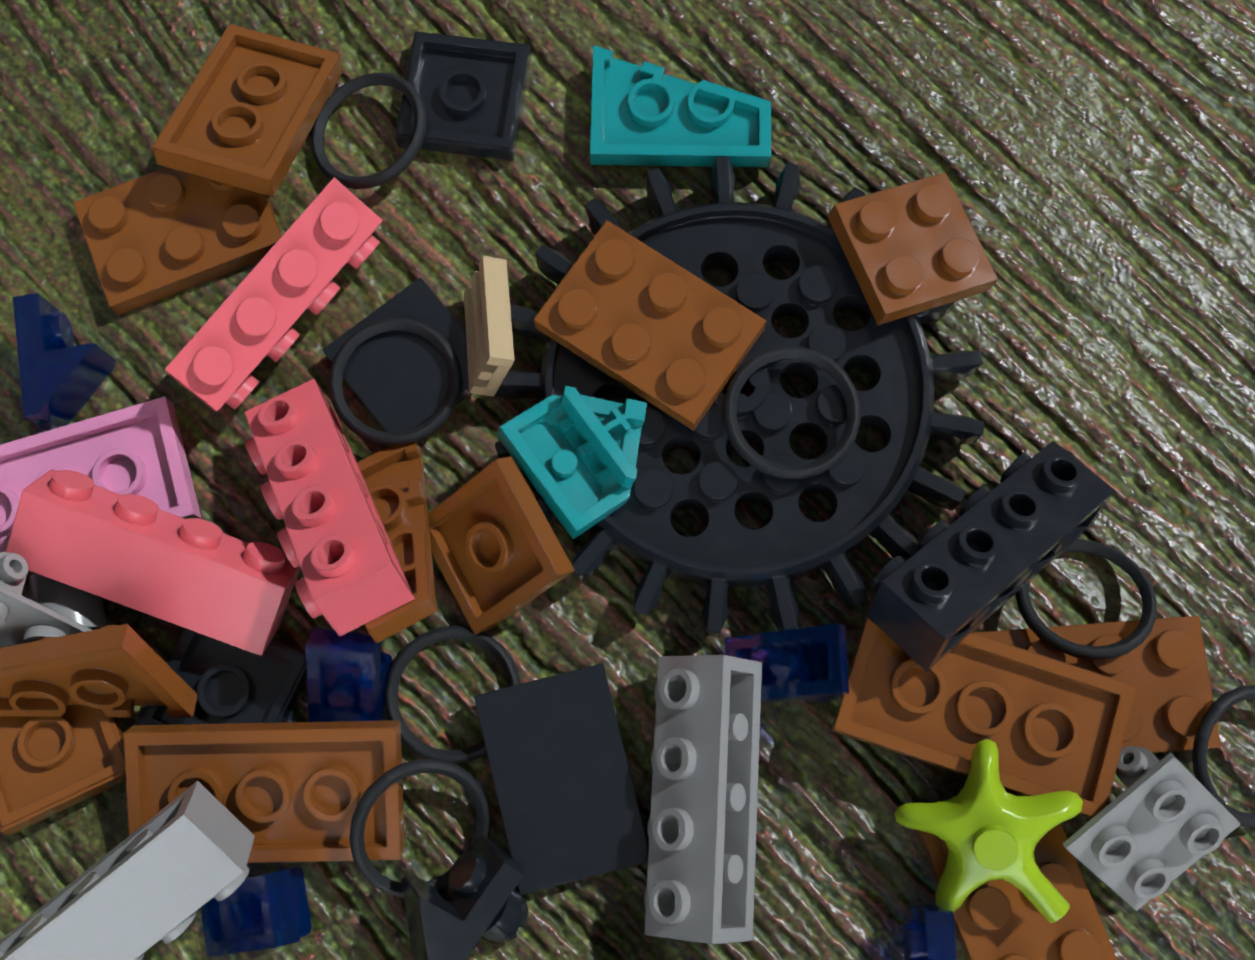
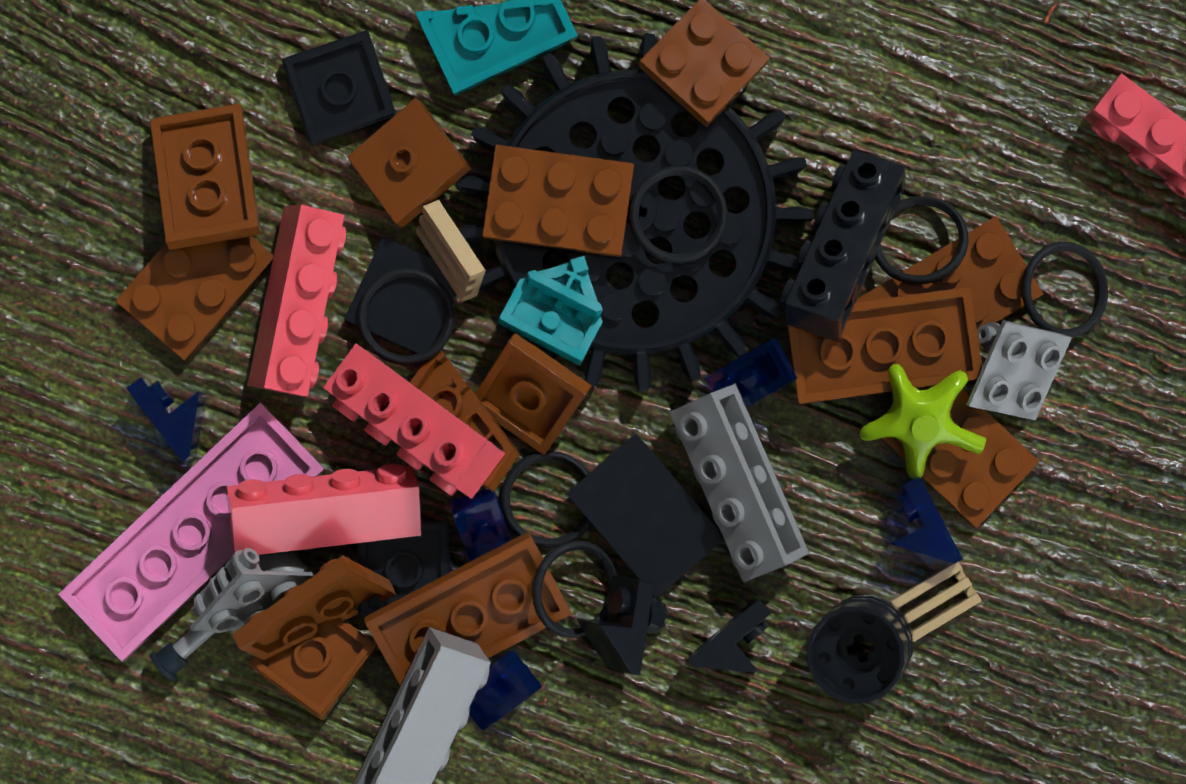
camera: 30 degrees left, 10 degrees up
black tyre [311,73,427,190] -> none
none -> dark orange plate [347,98,472,228]

